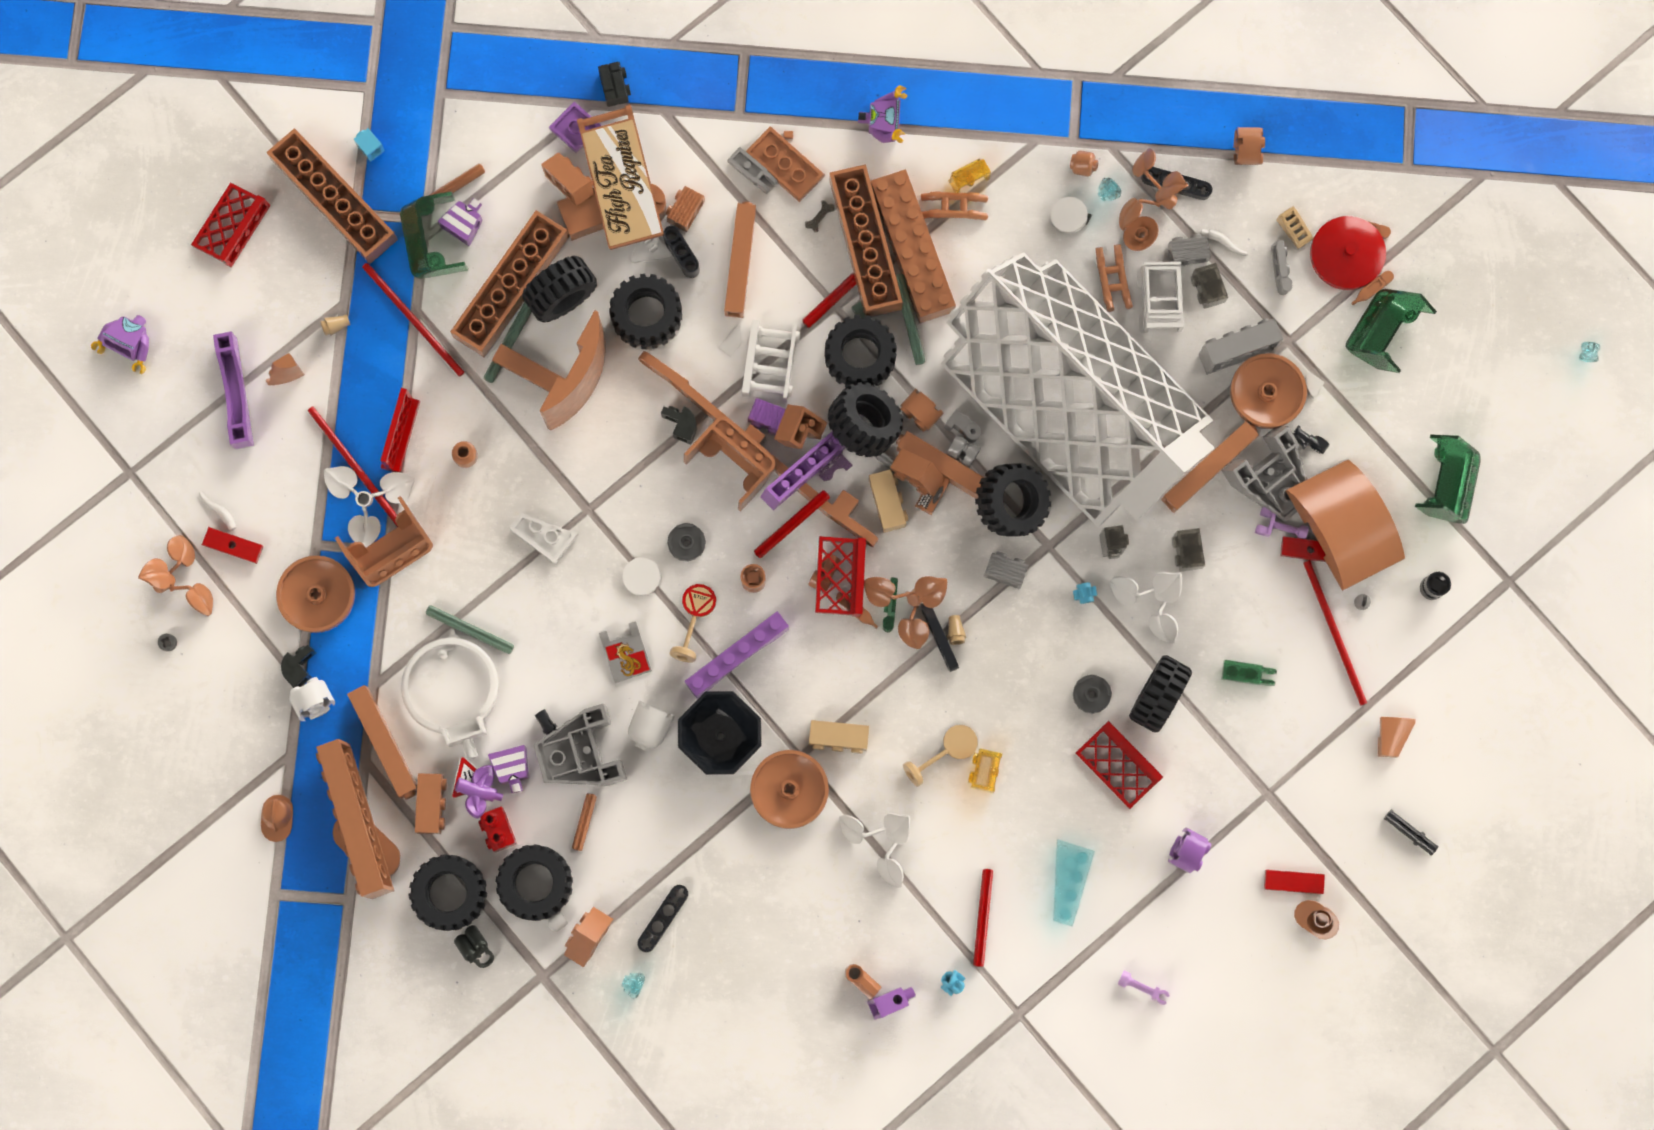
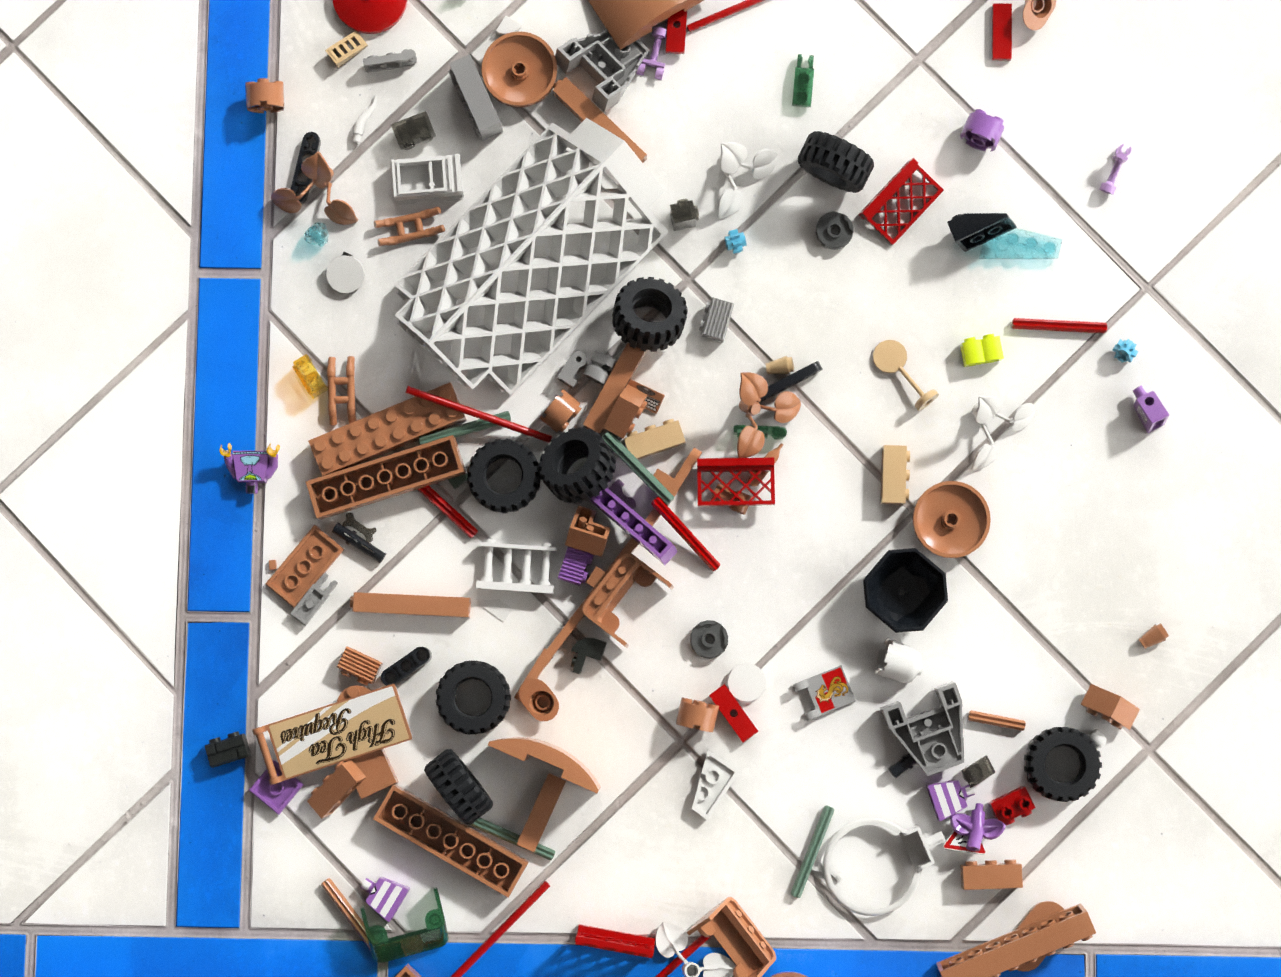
camera: 85 degrees left, 5 degrees up
nougat brick [347,685,417,800] -> none
black tyre [409,854,487,931] -> none
nougat head [452,441,478,468] -> none
pearl dark grey piece [454,925,494,968] -> none
clear light blue cone [621,973,645,999] -> none
white piece [631,237,672,263] -> none
black beam [637,885,689,952] -> none
tan piece [669,584,716,663] -> none
medium lavender arch [685,611,789,699] -> none
nougat wheel [740,564,766,593] -> none
nougat piece [845,964,882,1000] -> none
clear yellow window [968,749,1003,793] -> none
nougat head [1070,151,1099,177] -> none
nougat dish [1123,216,1159,251] -> none
light grey brick [1168,234,1211,266] -> none
clear smoke brick [1172,528,1205,572] -> none
black connector [1293,425,1329,454] -> none
none -> black pin [332,522,387,563]
none -> red piece [405,386,552,443]
none -> nougat piece [519,678,559,721]
none -> sand green axle [602,431,674,505]
none -> nougat brick [676,697,719,733]
none -> red tile [709,684,759,742]
none -> black slope [947,213,1017,252]
none -> neon yellow brick [960,334,1004,367]
none -> clear smoke tile [961,755,995,788]
none -> nougat cone [1139,623,1169,649]

